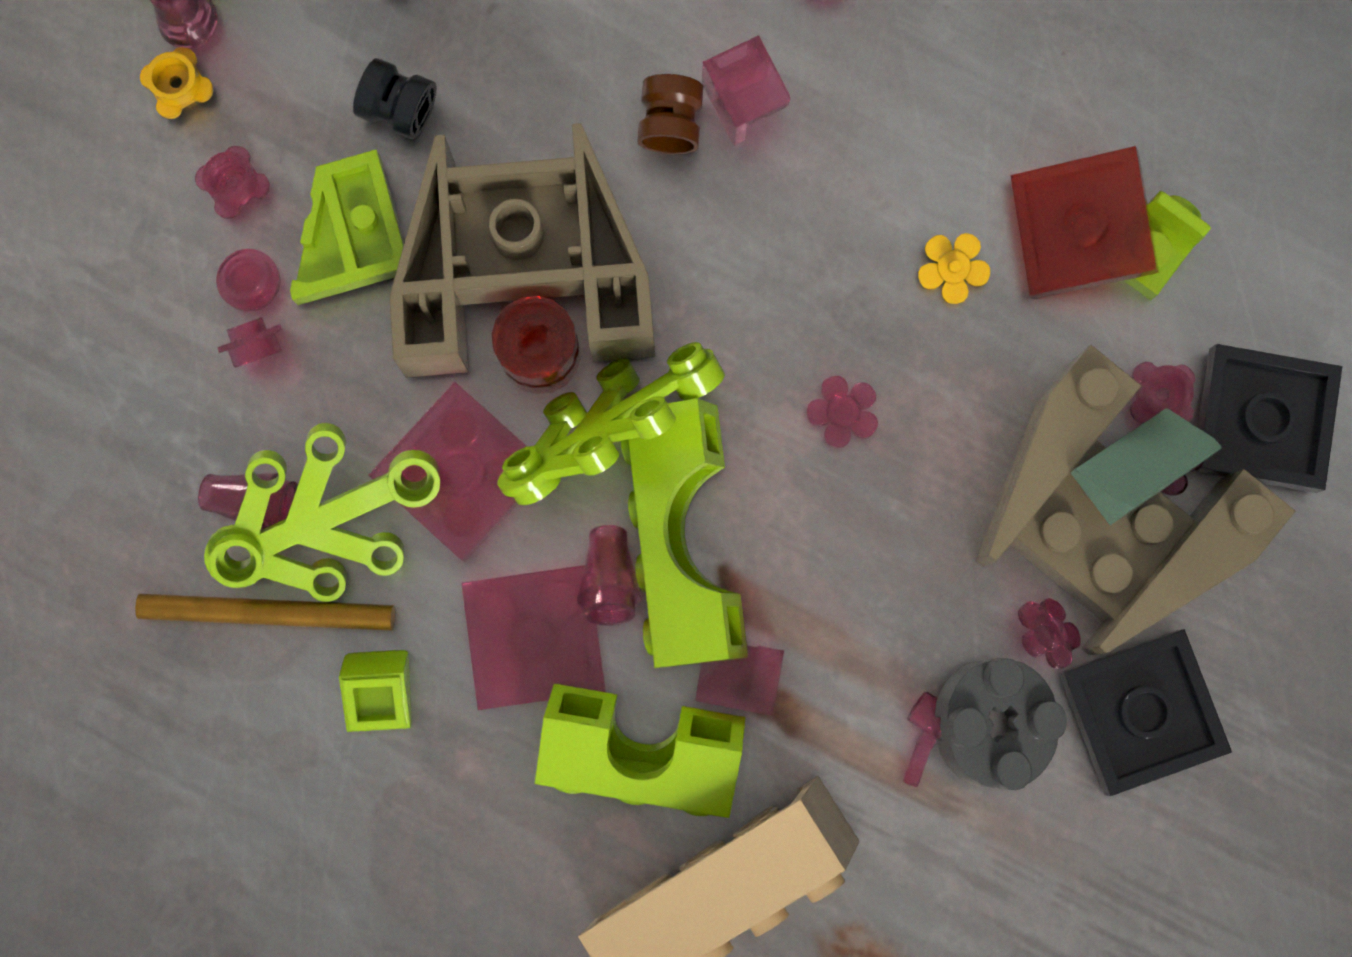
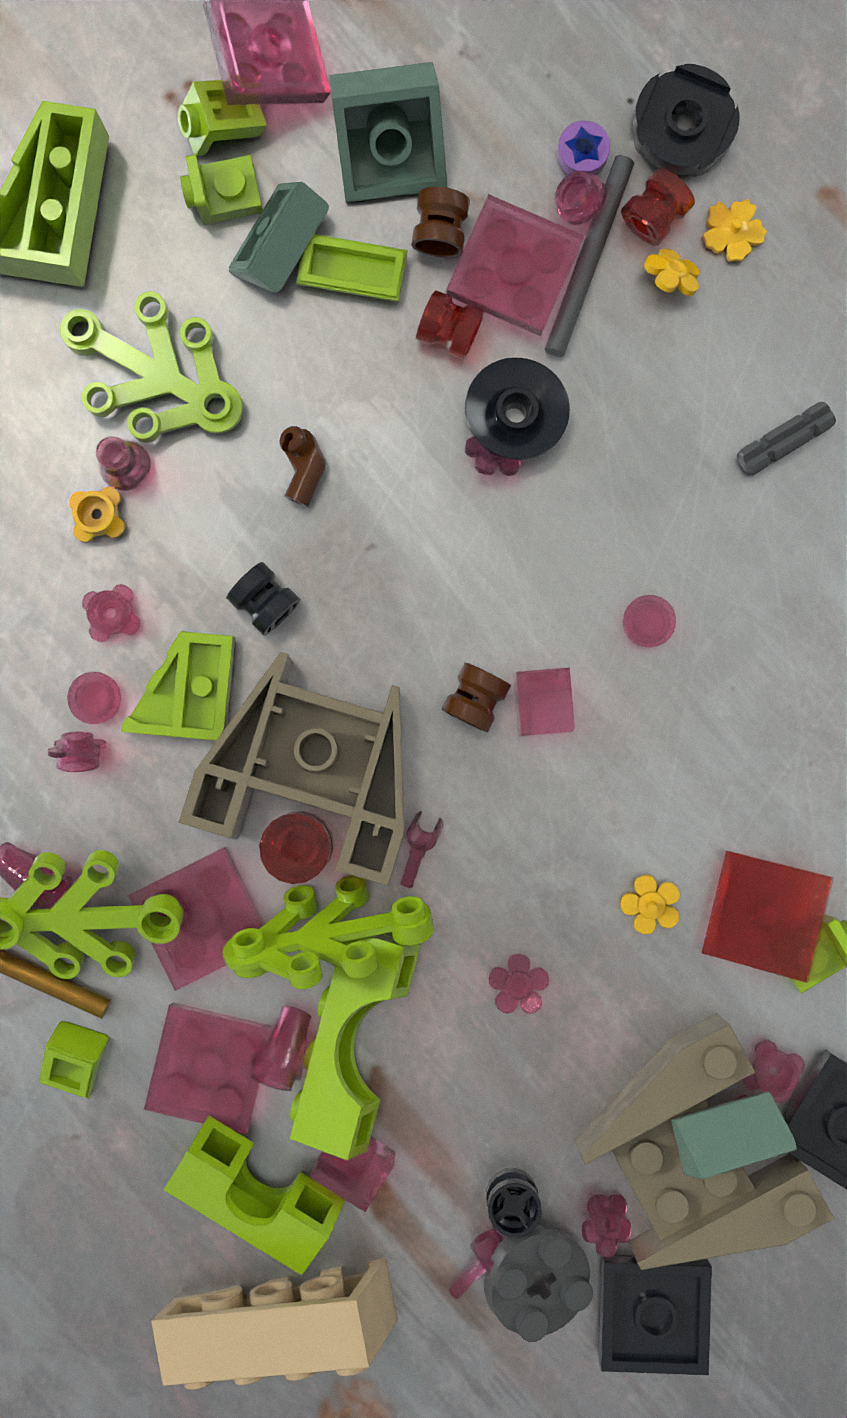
camera: 20 degrees right, 5 degrees up
none -> clear pink hand [400,811,444,888]
none -> black wheel [486,1168,542,1237]

